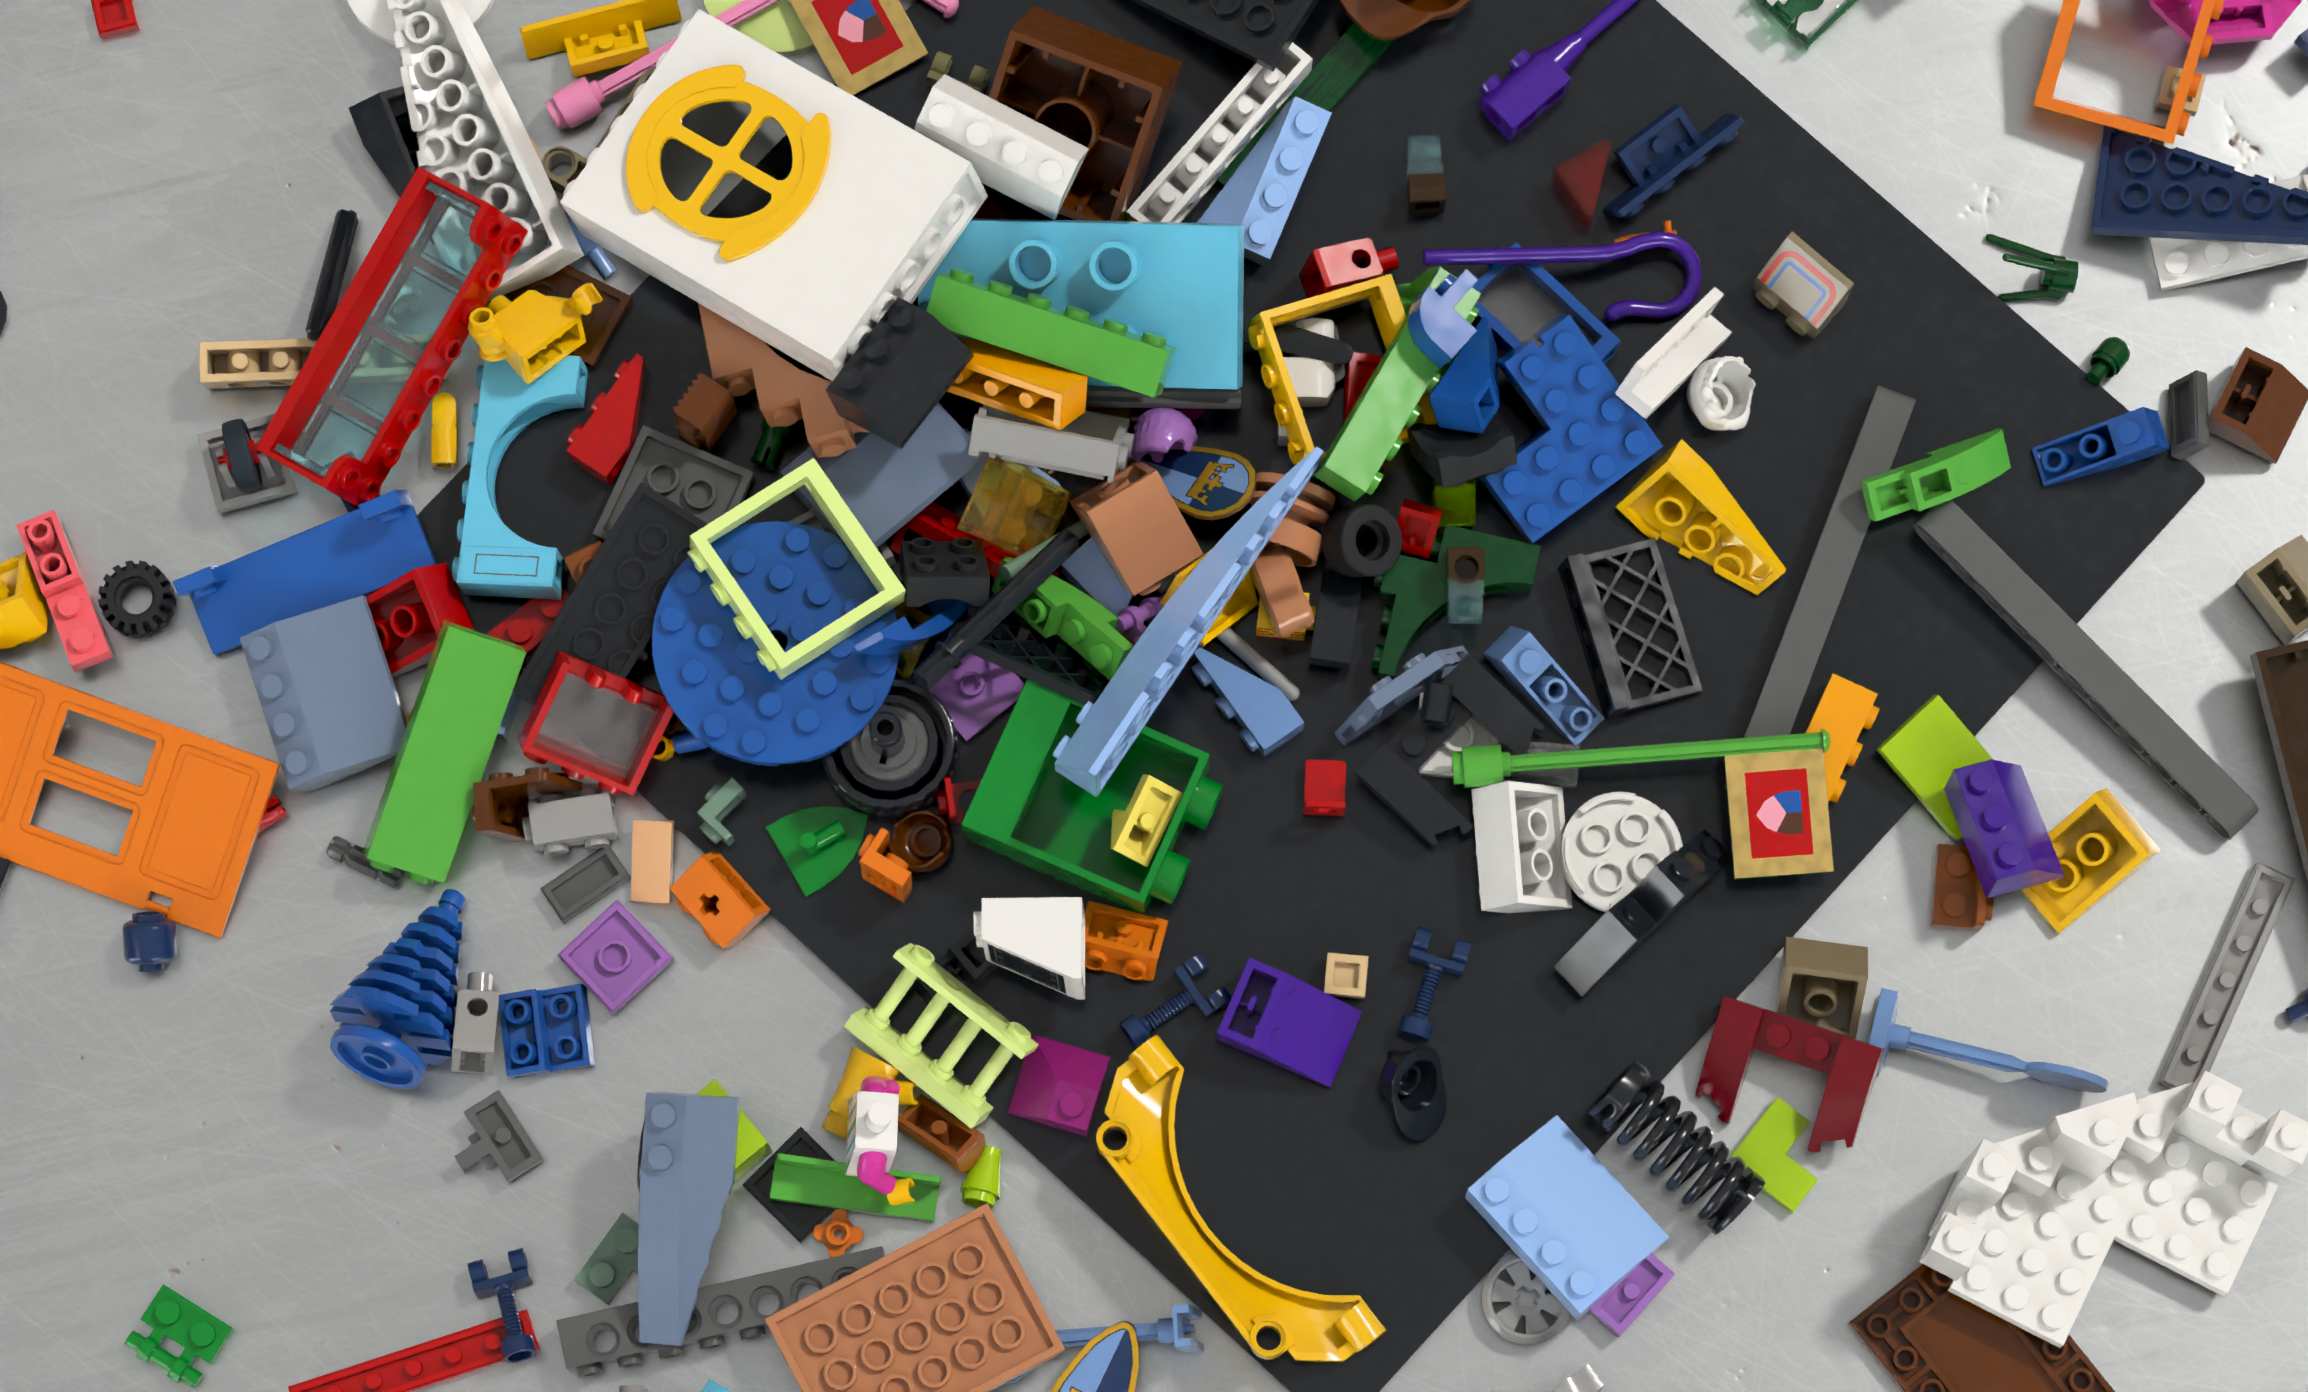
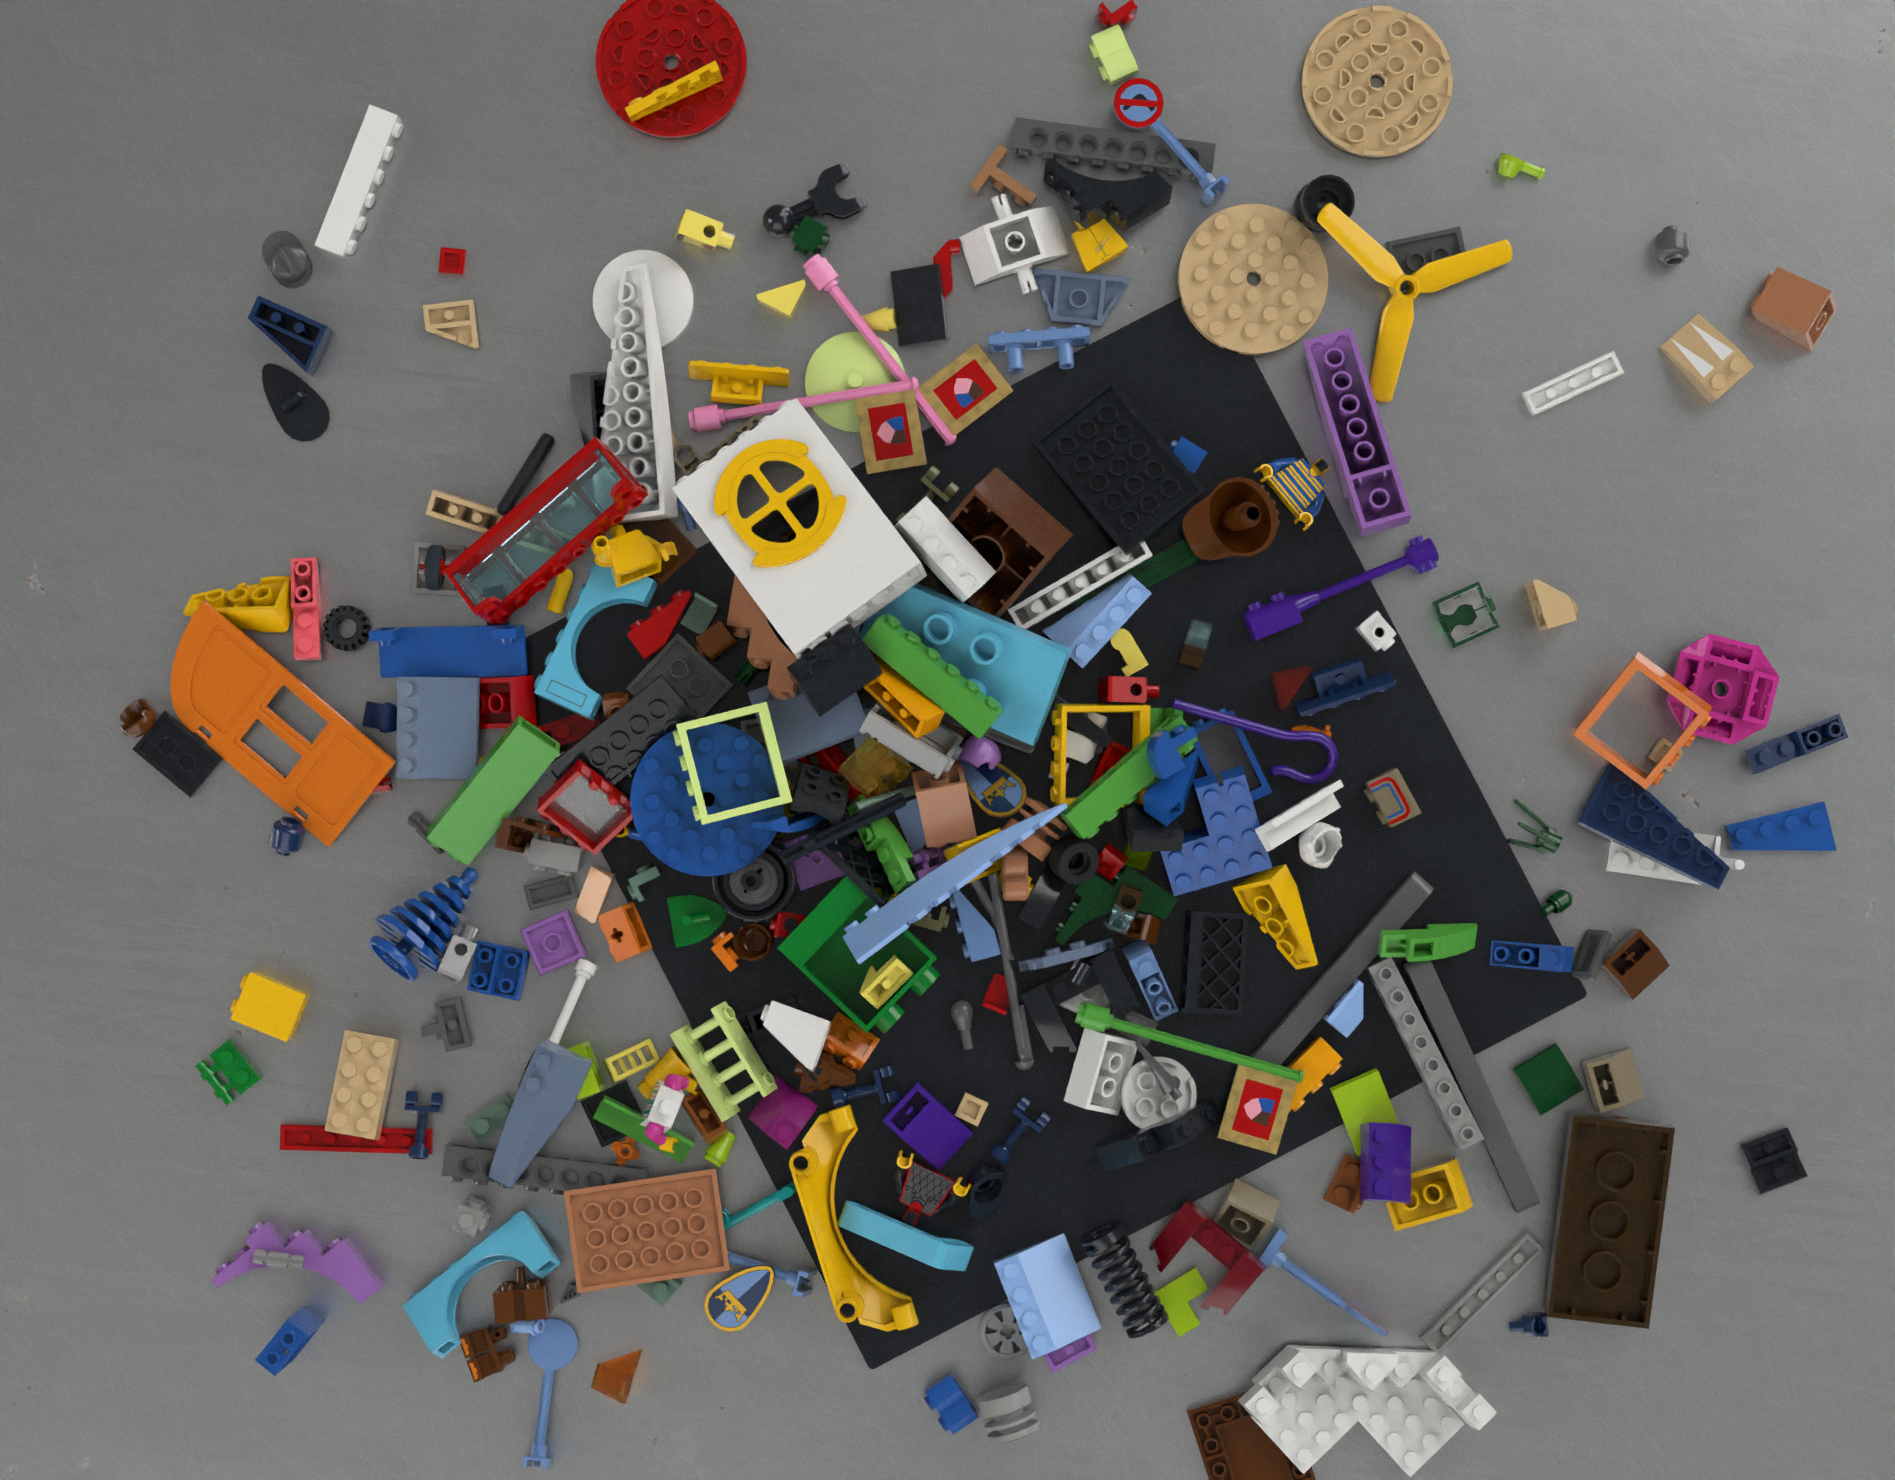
camera: 20 degrees right, 10 degrees up
none -> yellow brick [230,971,310,1042]
none -> tan brick [324,1030,400,1140]
none -> dark blue tile [362,701,397,733]
none -> tan wing [423,299,480,349]
none -> white piece [549,959,597,1044]
none -> light yellow slope [603,1038,660,1084]
none -> sand green bracket [681,593,719,635]
none -> teal hinge [722,1181,797,1231]
none -> reddish brown rock [794,1049,857,1093]
none -> medium azure beam [837,1200,974,1271]
none -> torso [893,1150,971,1225]
none -> olive bracket [911,906,950,932]
none -> dark grey piece [951,1000,974,1050]
none -> dark grey bar [988,872,1034,1070]
none -> light yellow leg [1109,629,1149,677]
none -> reddish brown slope [1118,911,1161,944]
none -> dark grey piece [1135,1041,1182,1101]
none -> light blue slope [1322,979,1363,1038]
none -> white brick [1355,611,1397,651]
none -> light grey brick [1366,957,1484,1150]
none -> dark green slope [1513,1043,1584,1116]

